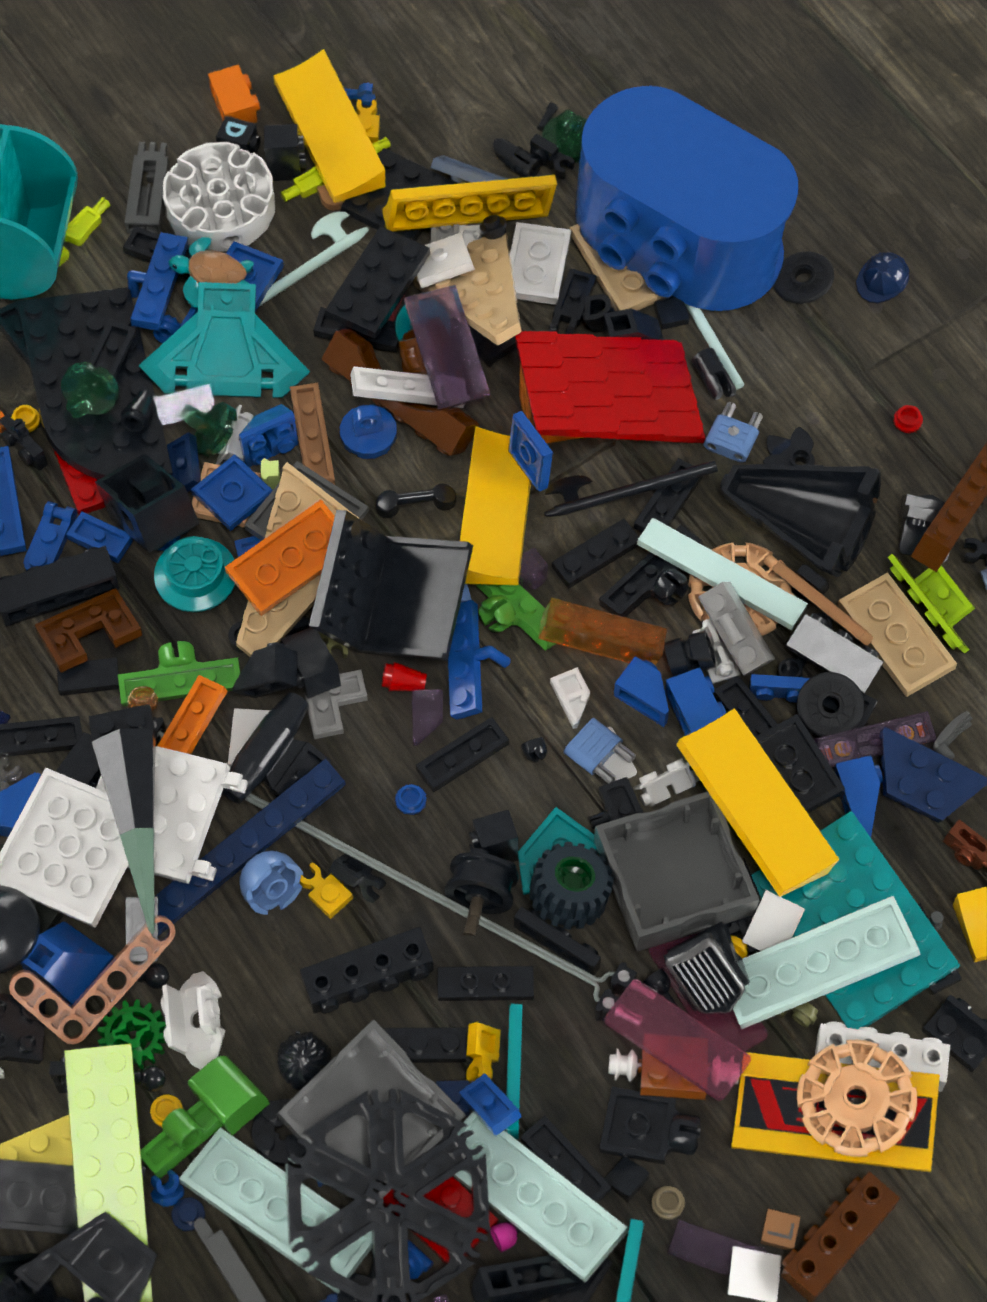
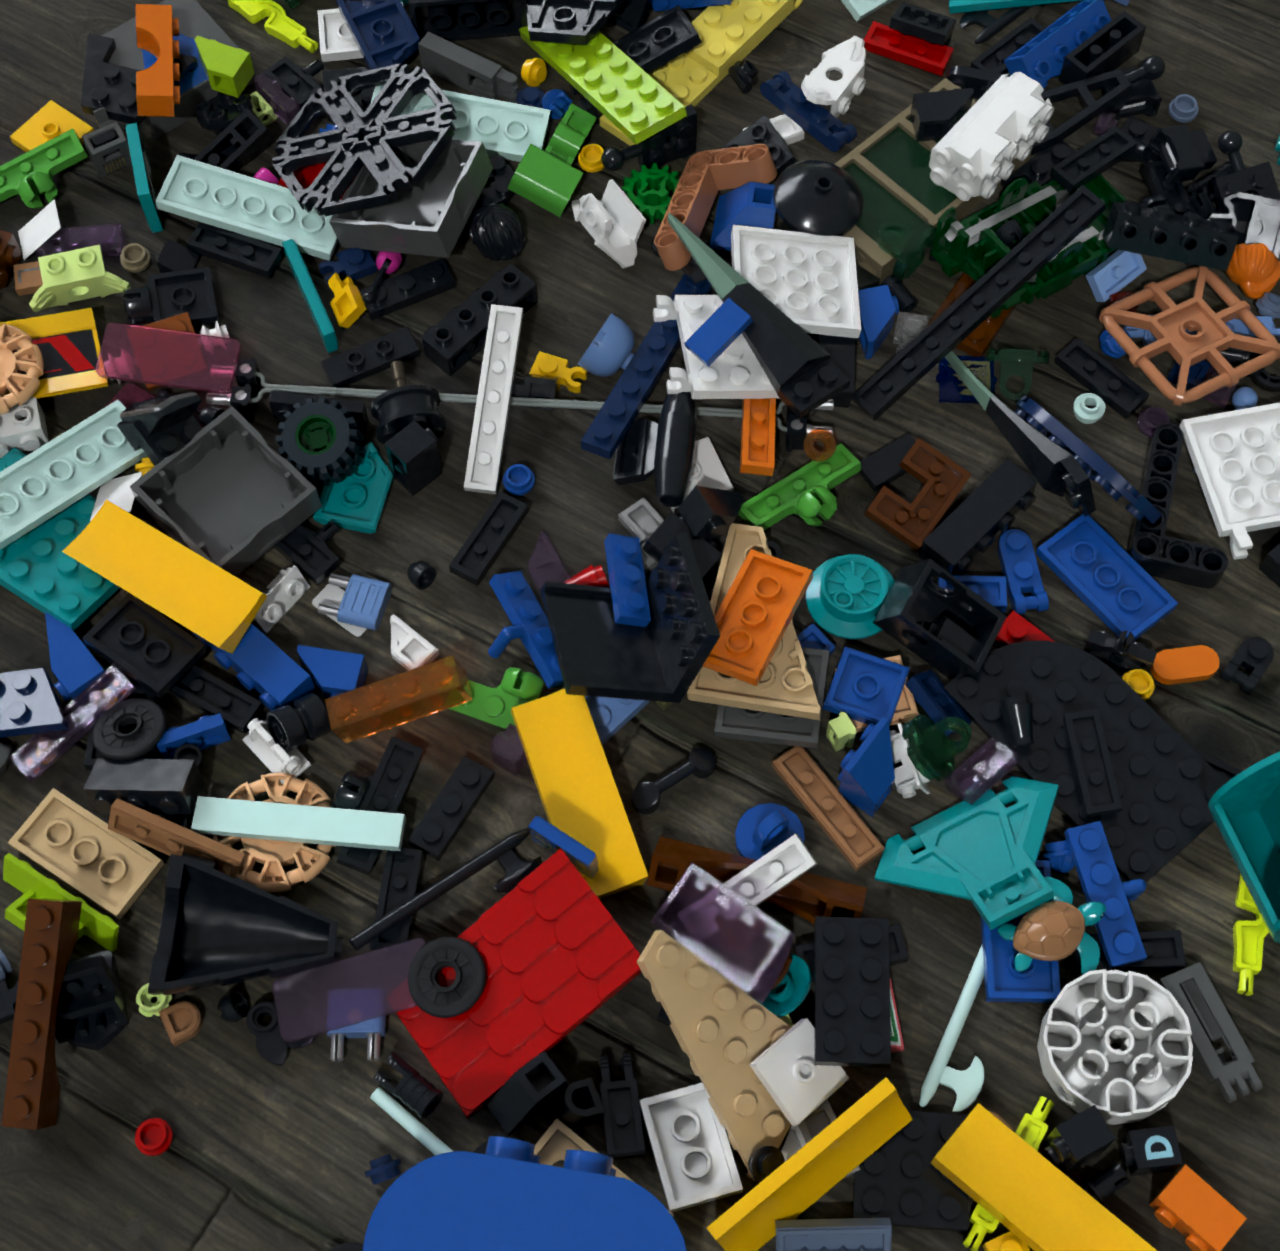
camera: 155 degrees right, 0 degrees up
clear green tile [61,362,119,418] -> none
blue plate [459,1073,522,1136] -> none
light grey piece [698,582,775,676] -> none
none -> yellowish green piece [29,244,131,313]
none -> yellowish green plate [136,983,172,1017]
none -> clear purple piece [272,938,426,1043]
none -> hinge [362,251,402,304]
none -> dark blue plate [364,1154,402,1185]
none -> black wheel [408,937,486,1018]
none -> white plate [464,304,523,494]
none -> yellow plate [521,57,547,87]
none -> blue plate [604,533,651,627]
none -> blue tile [684,298,753,367]

